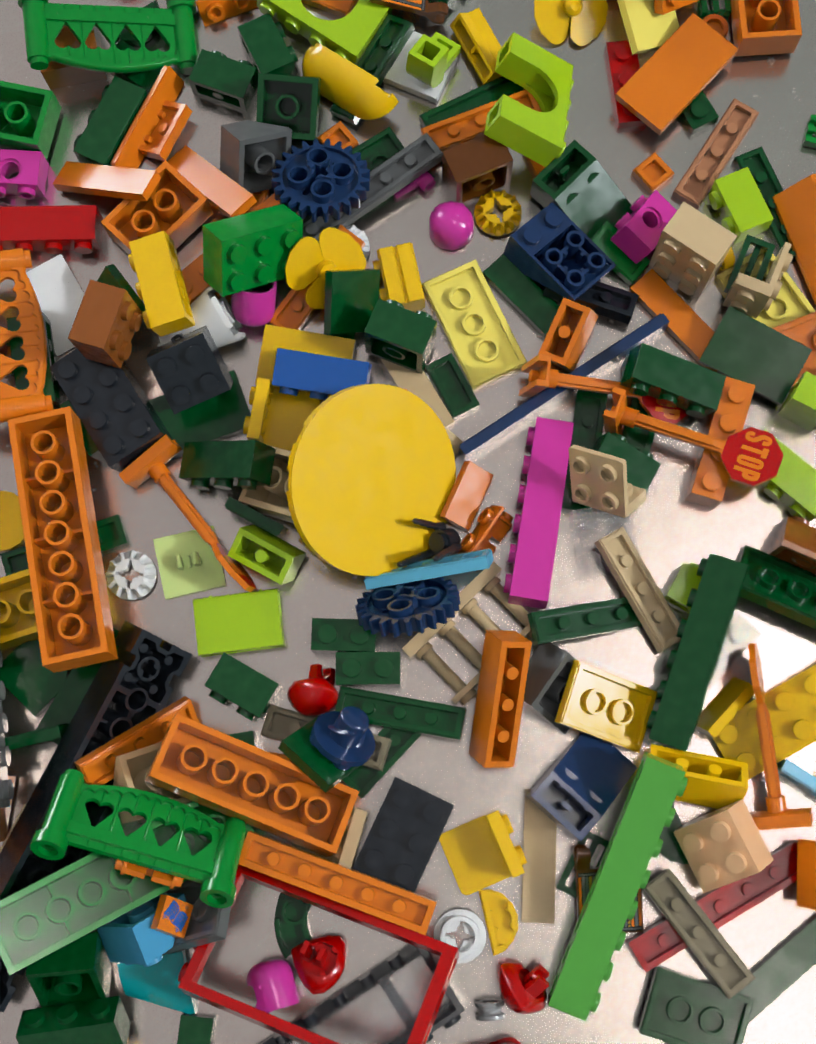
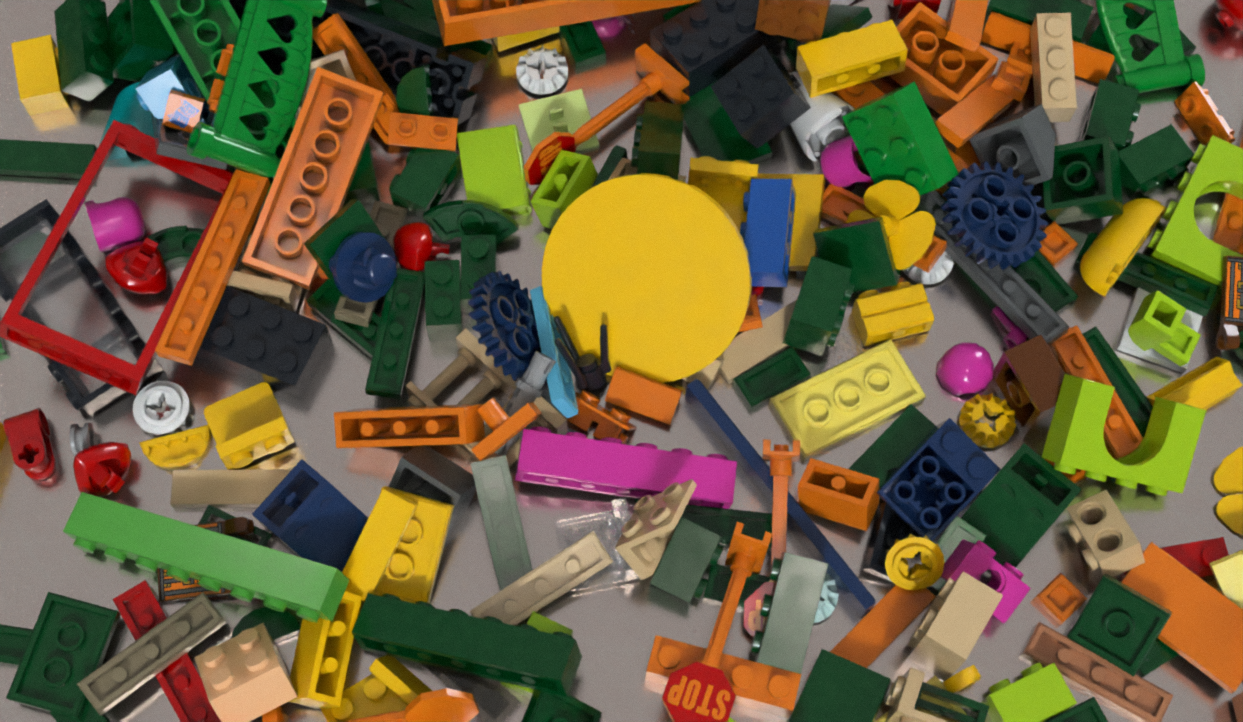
camera: 80 degrees right, 10 degrees down
none -> yellow tile [342,487,418,602]
none -> orange hinge [388,112,458,151]
none -> dark green tile [396,64,433,116]
none -> dark green tile [423,200,519,245]
none -> orange tile [471,397,542,461]
none -> light grey pin [495,351,556,456]
none -> yellow gear [885,533,945,590]
none -> orange tile [990,61,1032,102]
none -> tan brick [1030,13,1077,122]
none -> tan brick [1066,490,1145,577]
none -> dark green tile [1068,573,1172,676]

